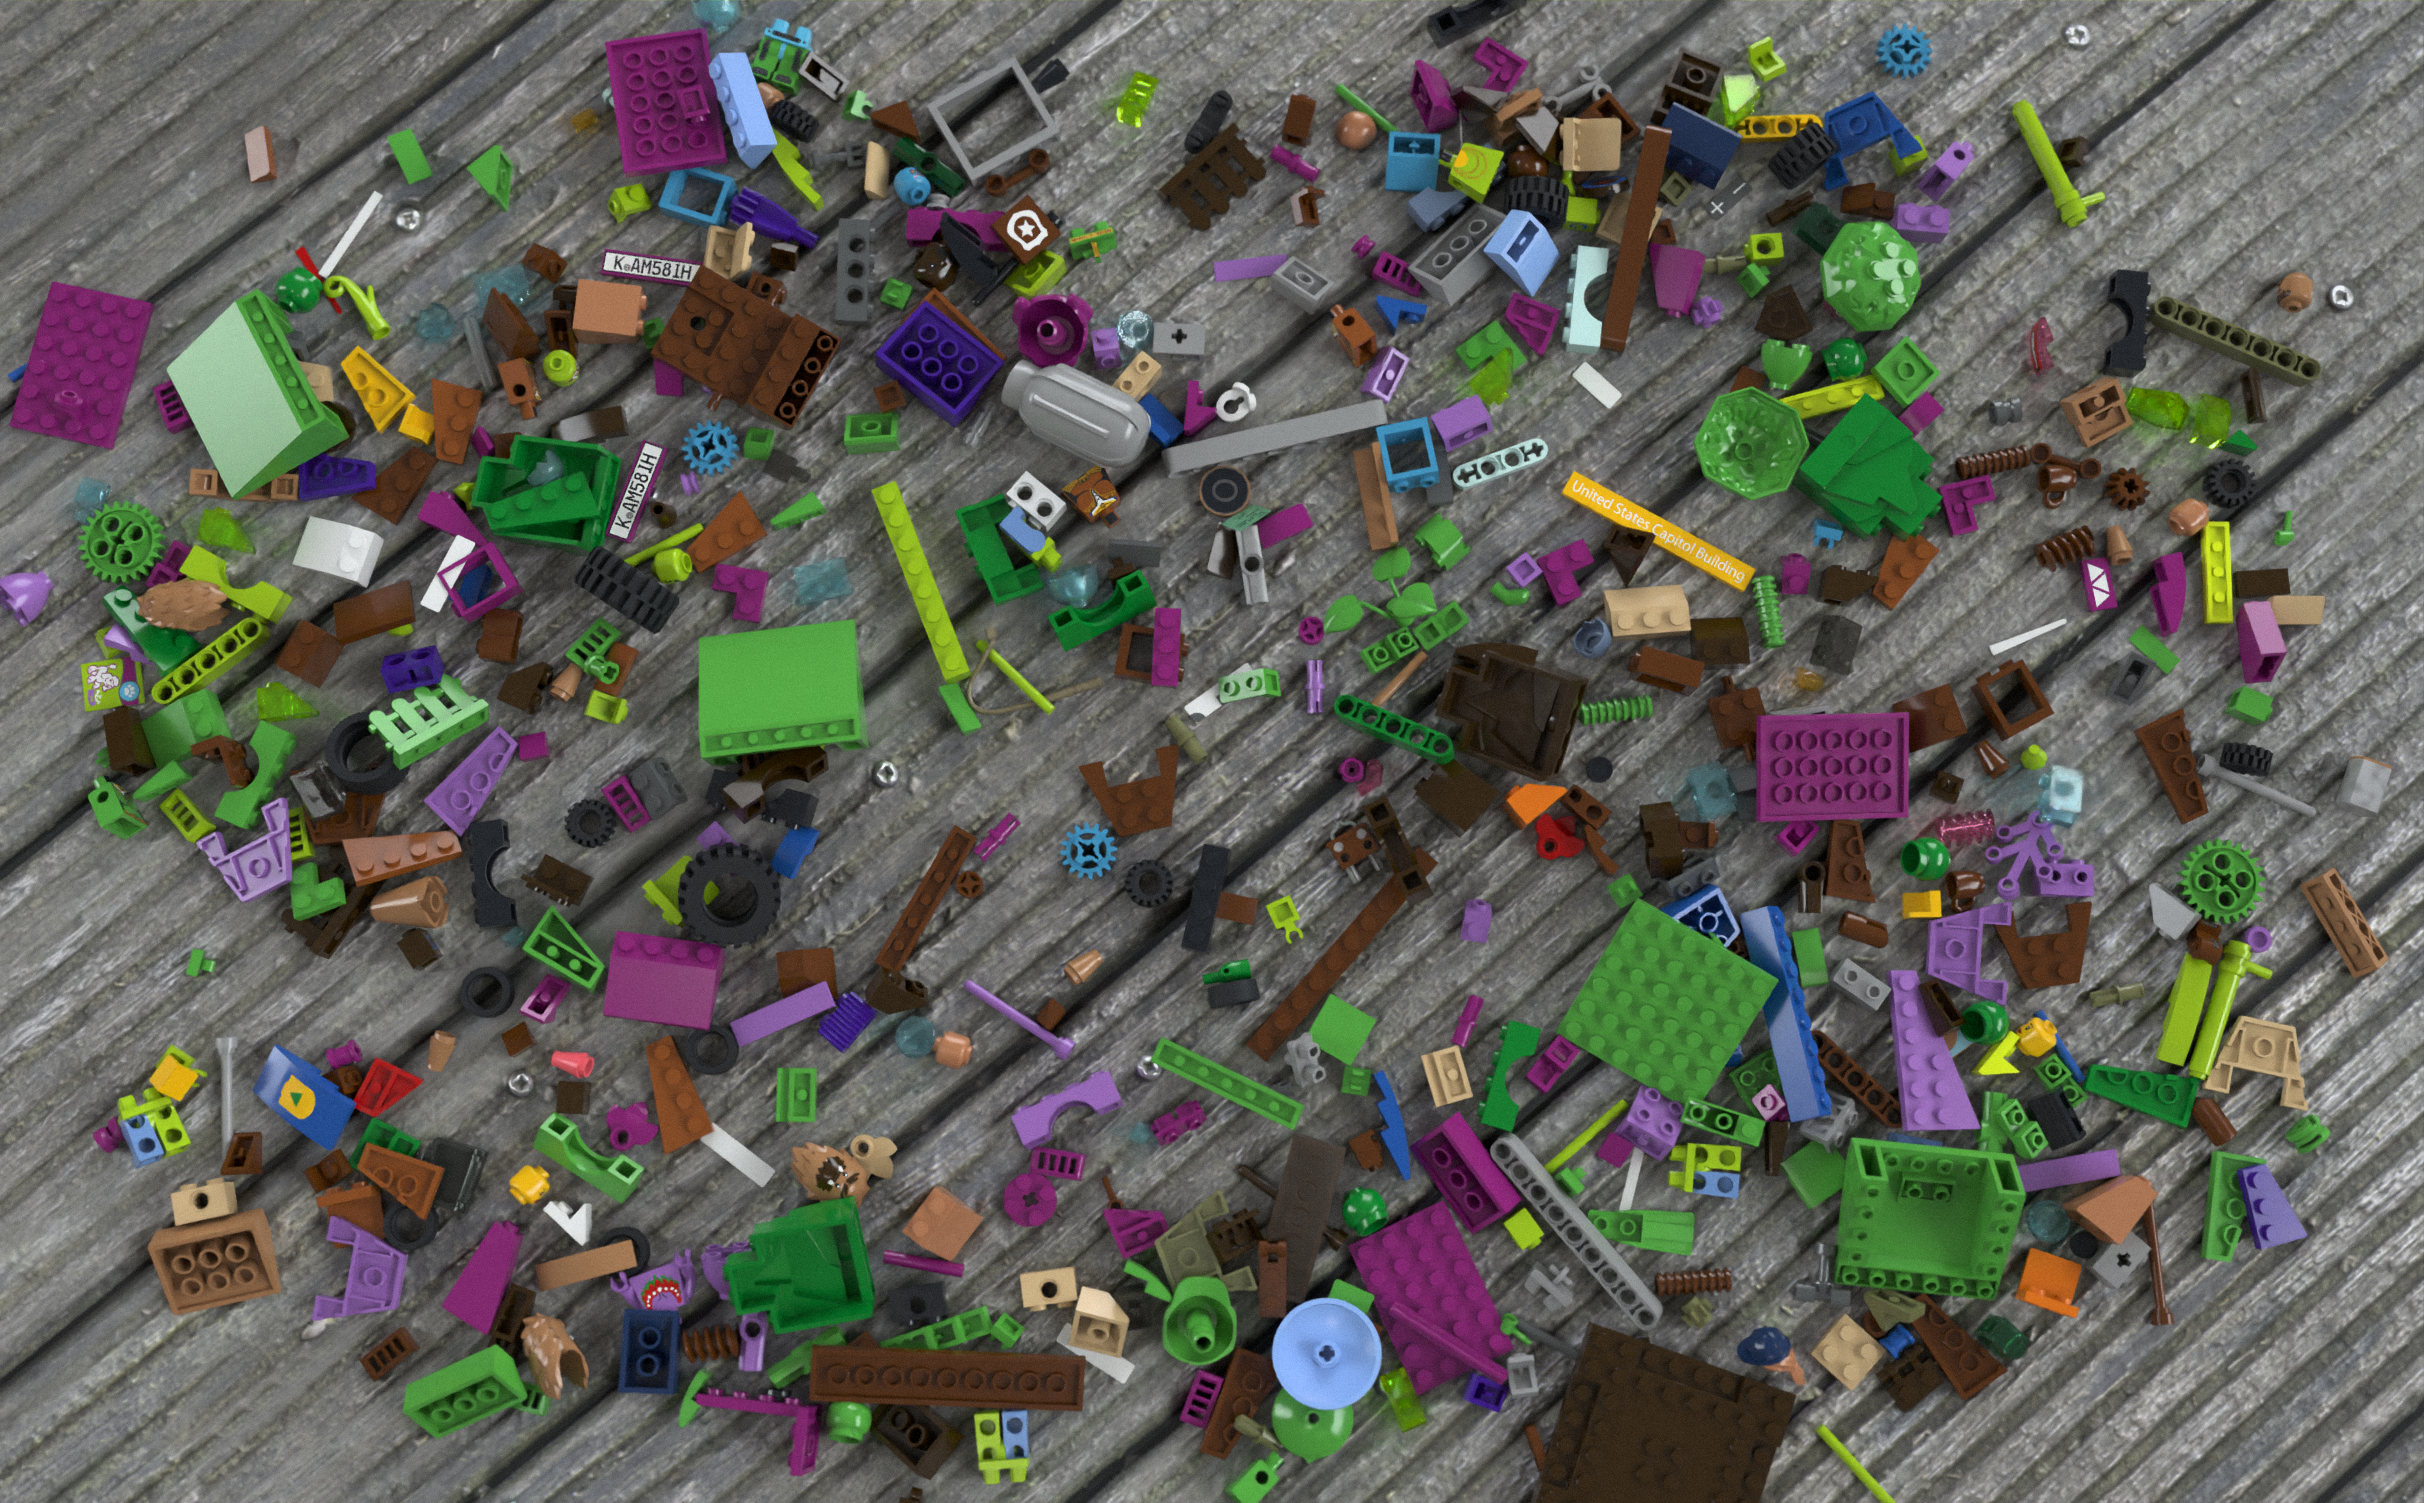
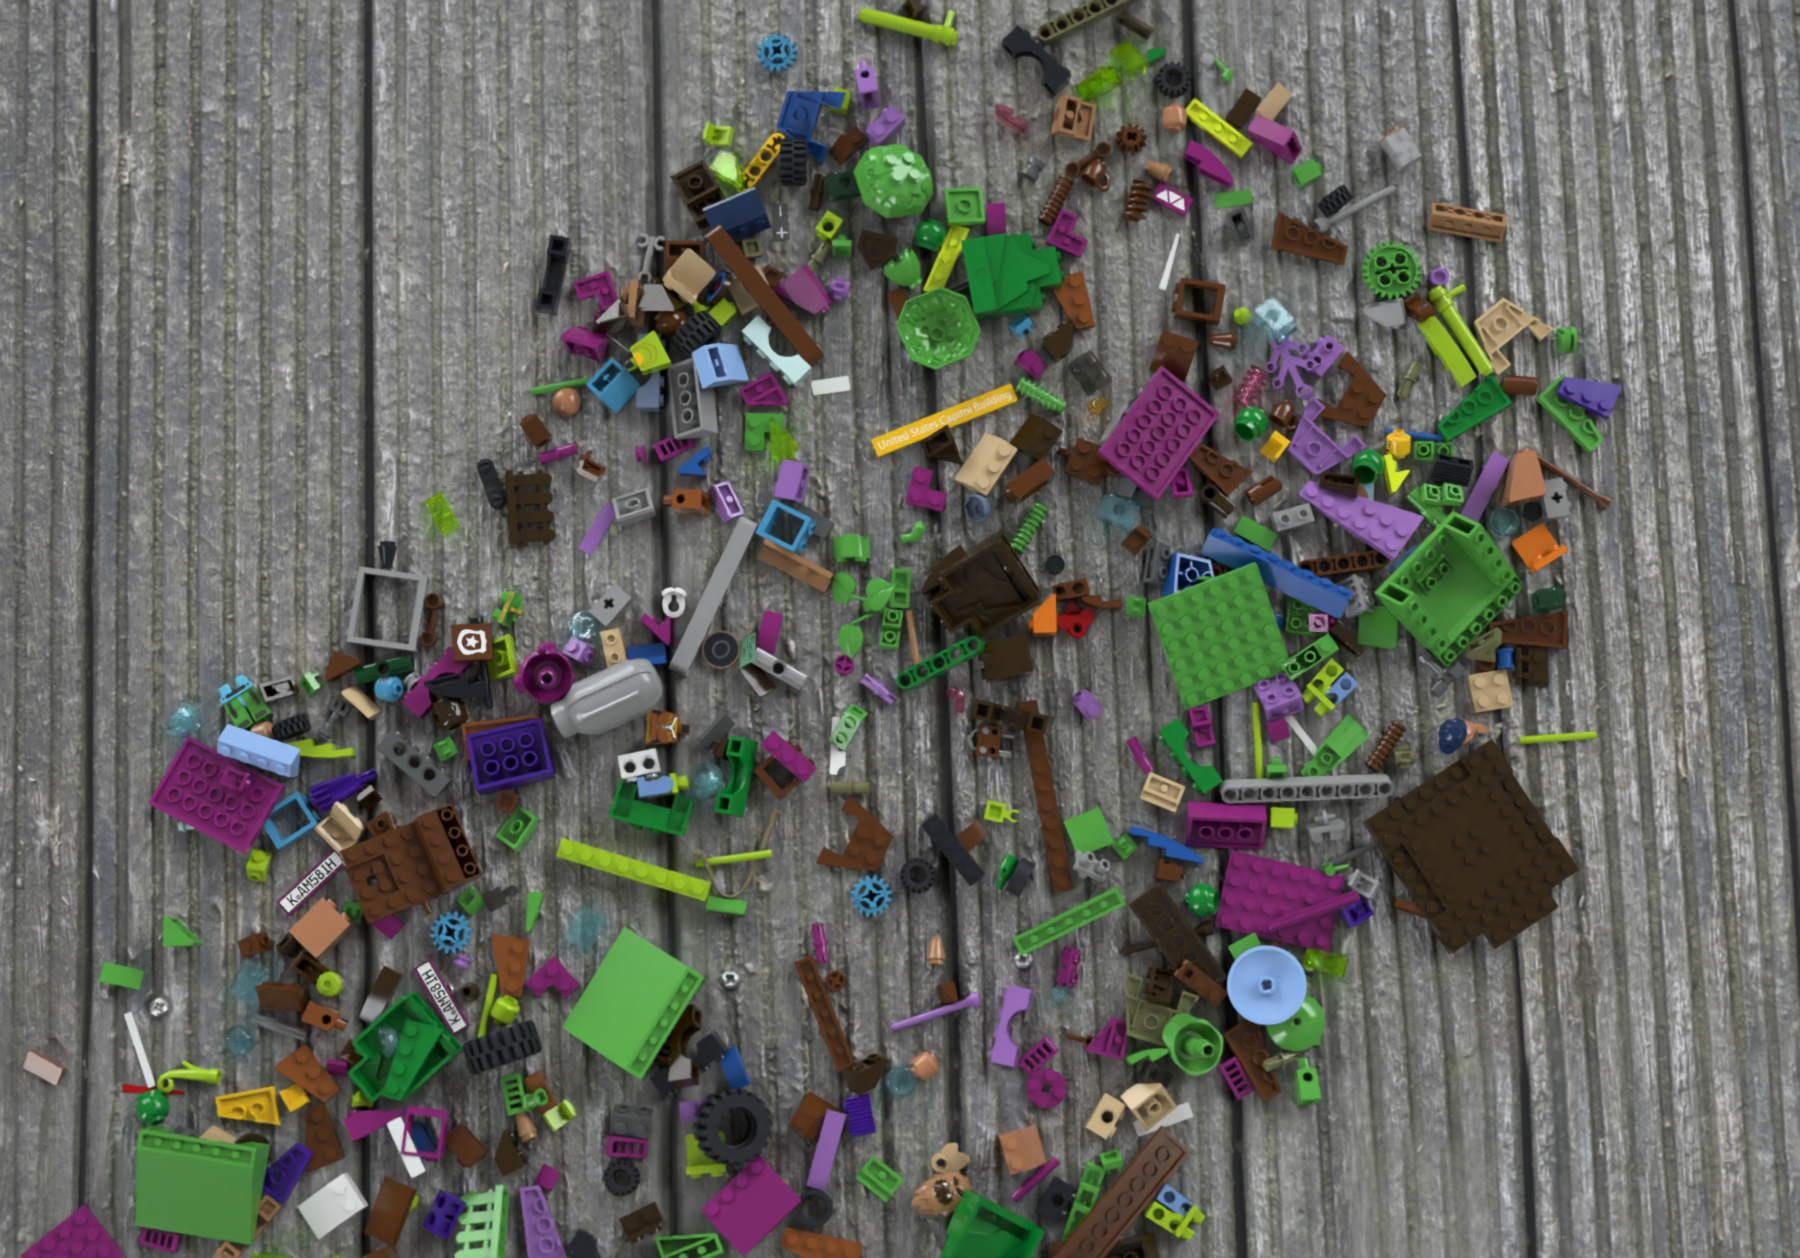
camera: 50 degrees left, 0 degrees up
clear yellow slope [569,106,599,133] -> none
white sticker [700,1123,775,1187] -> none
magenta plate [1339,757,1365,783] -> none
light aqua beam [1452,438,1548,490] -> none
medium lavender tile [1505,552,1543,589] -> none
dark brown brick [1639,801,1686,879] -> none

